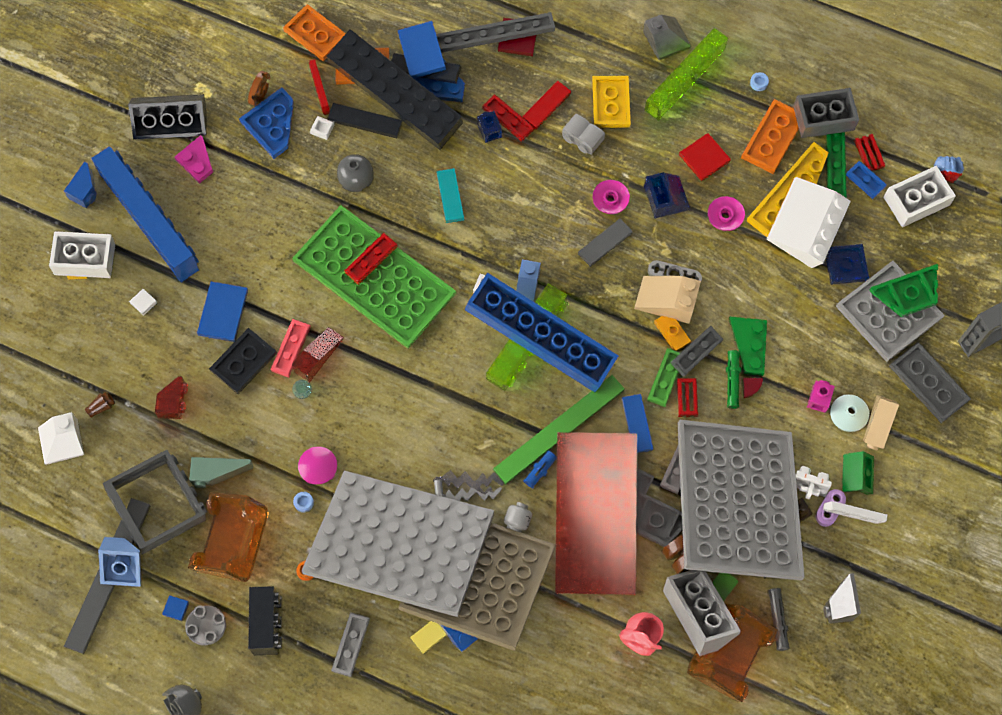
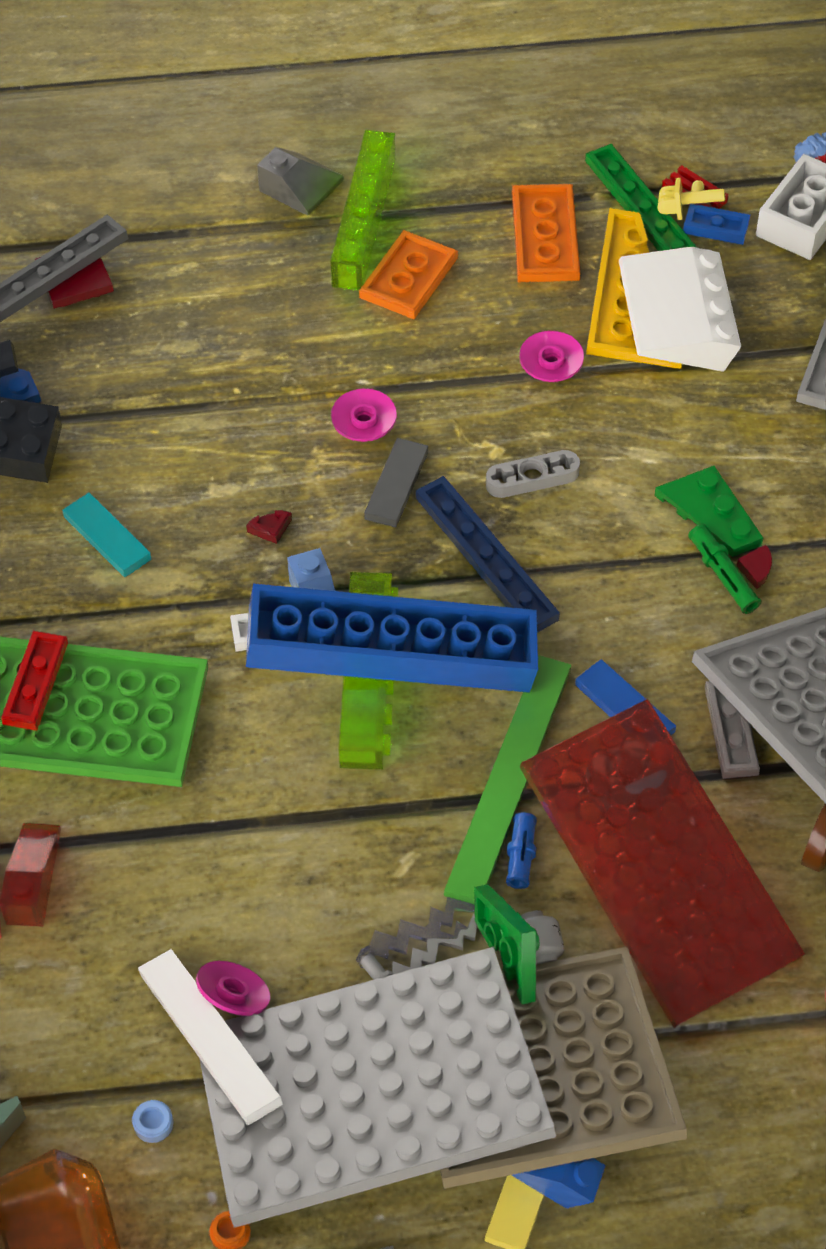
camera: 30 degrees left, 15 degrees down
clear light blue plate [292,380,312,399] -> none
dark pink dish [298,447,337,485] -> none
clear blue brick [477,111,502,143] -> none
red tile [482,94,534,142] -> none
red tile [522,80,571,130] -> none
light grey brick [562,114,605,155] -> none
yellow plate [592,76,631,128] -> none
dark grey wing [630,469,683,547] -> none
tan slope [634,276,701,324] -> none
clear blue slope [644,172,690,219] -> none
bright green tile [647,348,680,407] -> none
light orange plate [654,316,691,352] -> none
dark grey tile [670,326,724,377] -> none
red tile [677,378,698,417] -> none
red tile [679,133,731,182] -> none
light blue tile [750,72,769,91] -> none
dark grey brick [793,88,859,138] -> none
clear blue plate [826,244,869,285] -> none
none -> white tile [138,949,283,1126]
none -> dark pink dish [196,961,270,1016]
none -> dark red tile [246,510,292,544]
none -> orange tile [359,230,458,319]
none -> dark blue plate [416,476,560,633]
none -> green wing [474,884,540,1004]
none -> light yellow arm [657,178,725,220]

